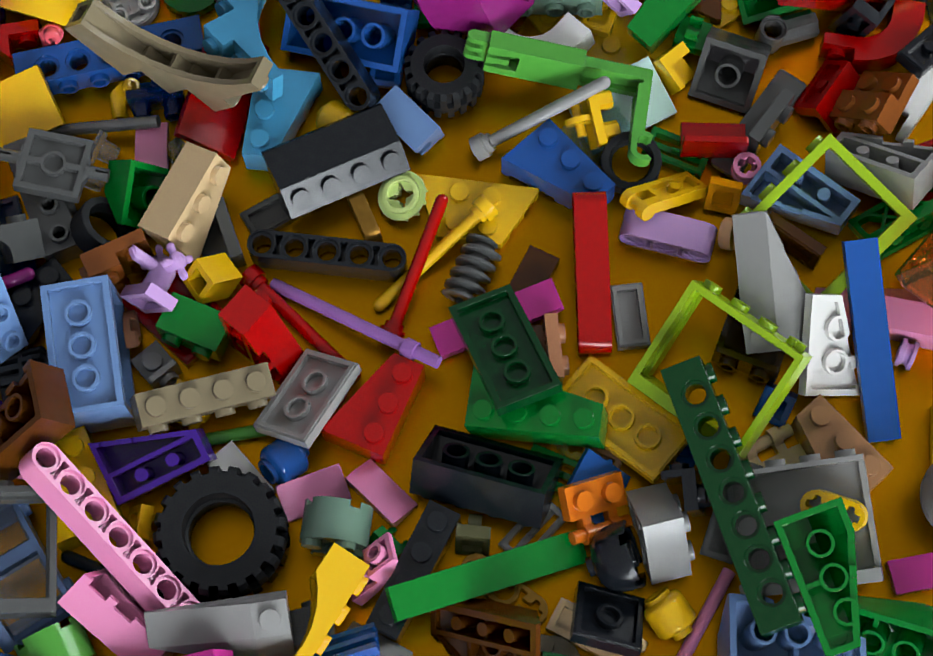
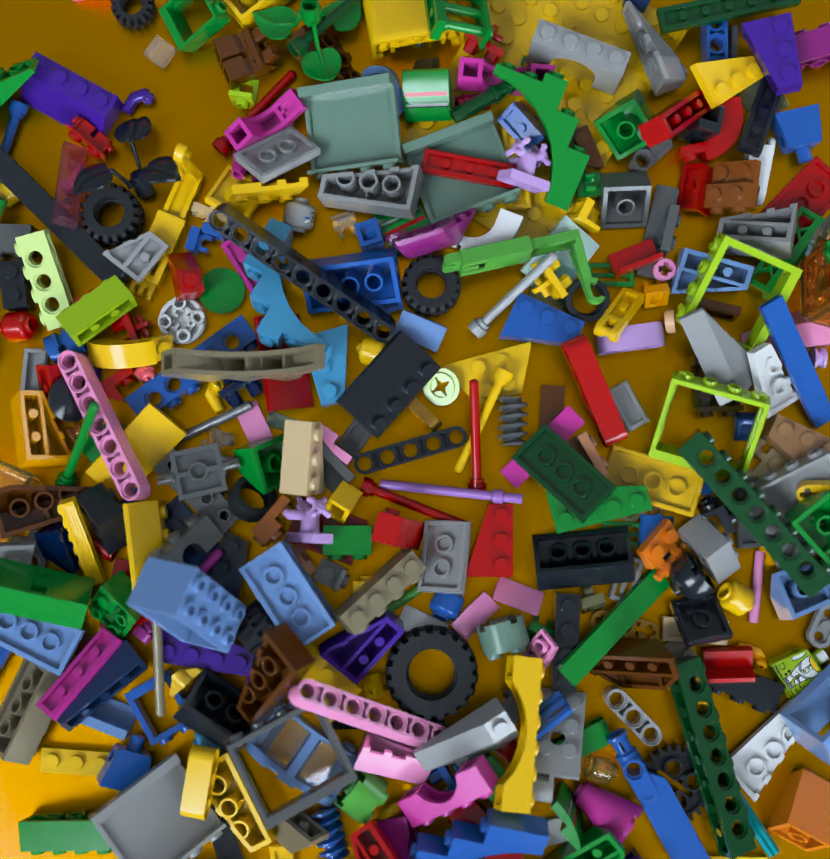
camera: 30 degrees left, 15 degrees up
none -> bright pink slope [322,424,354,466]

